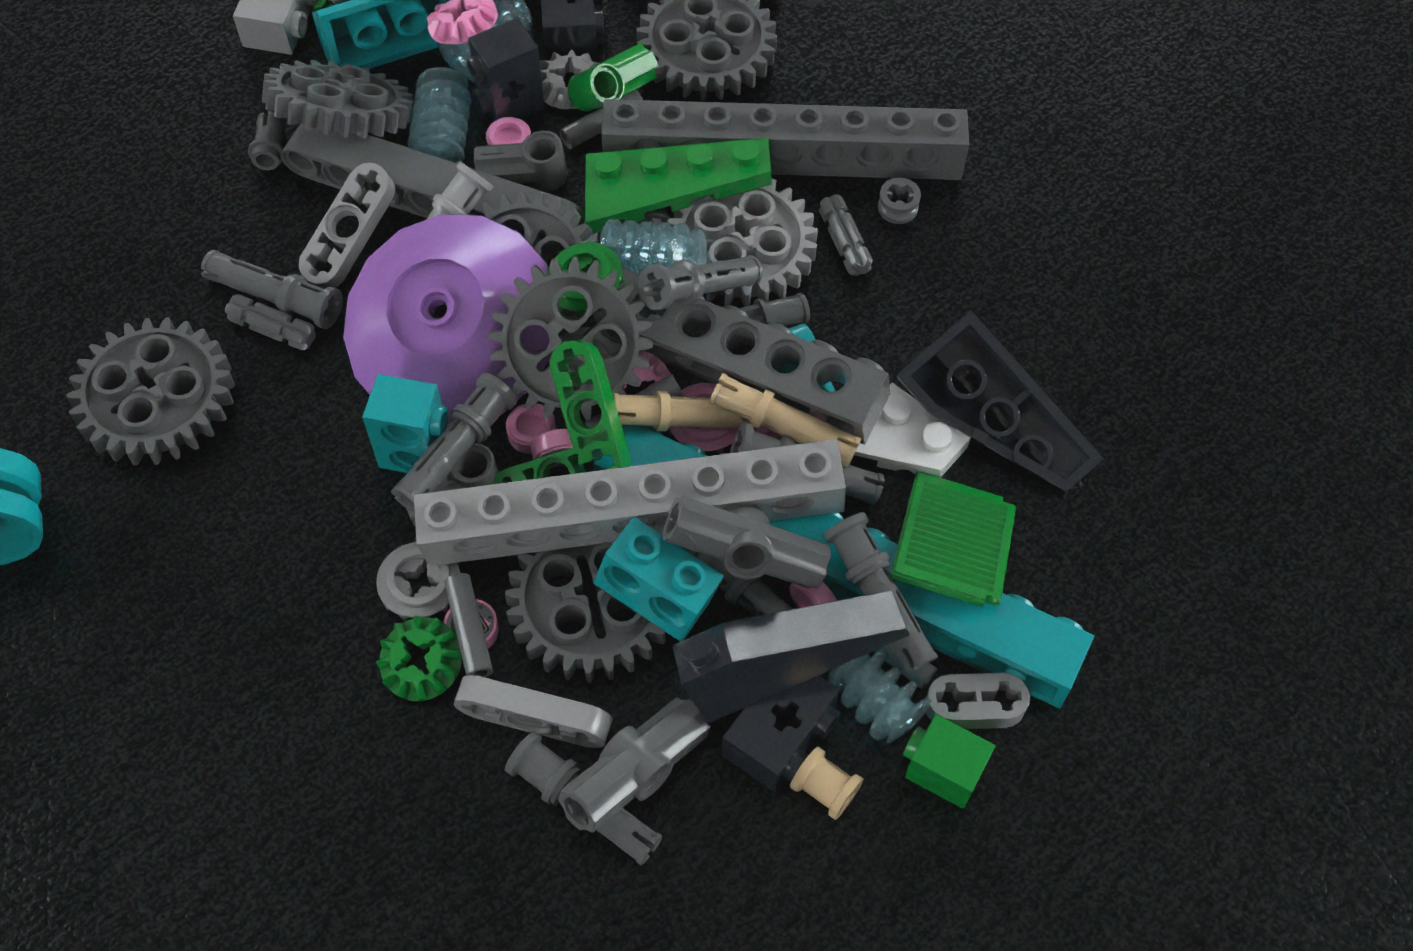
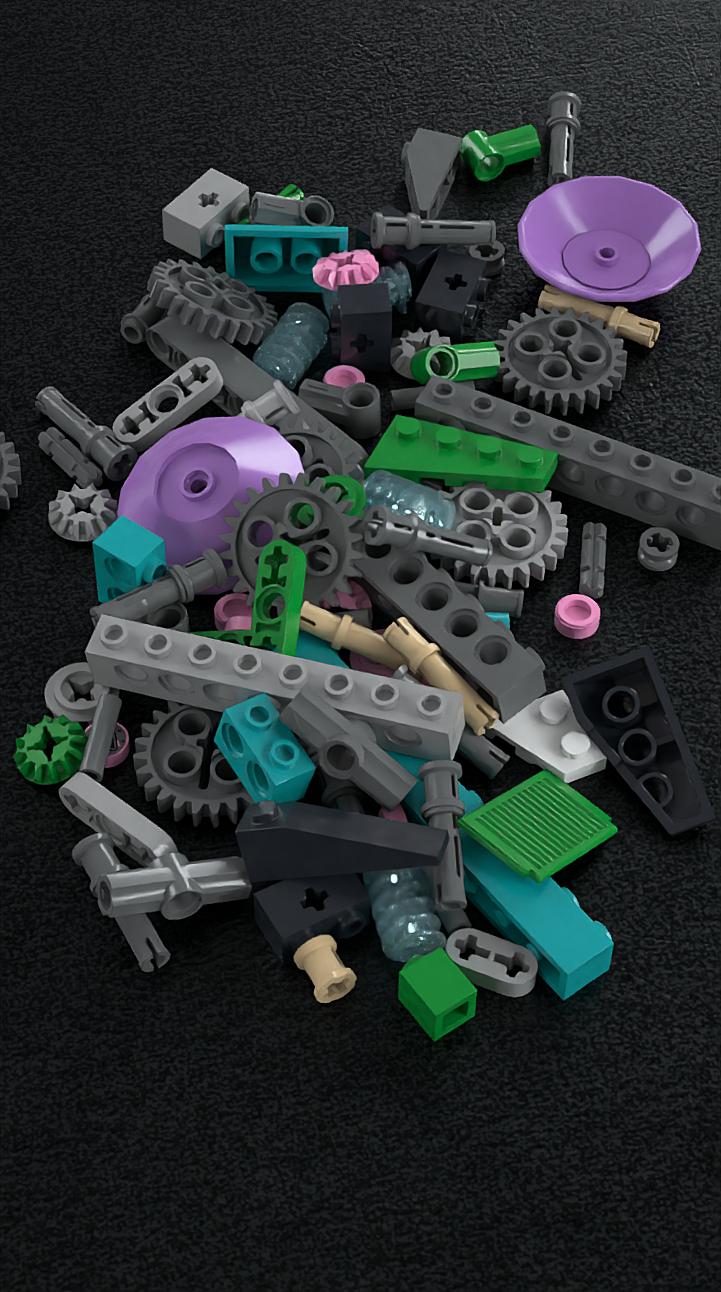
camera: 25 degrees right, 10 degrees down
none -> light grey gear [48,483,118,542]
none -> bright pink tile [554,594,600,639]

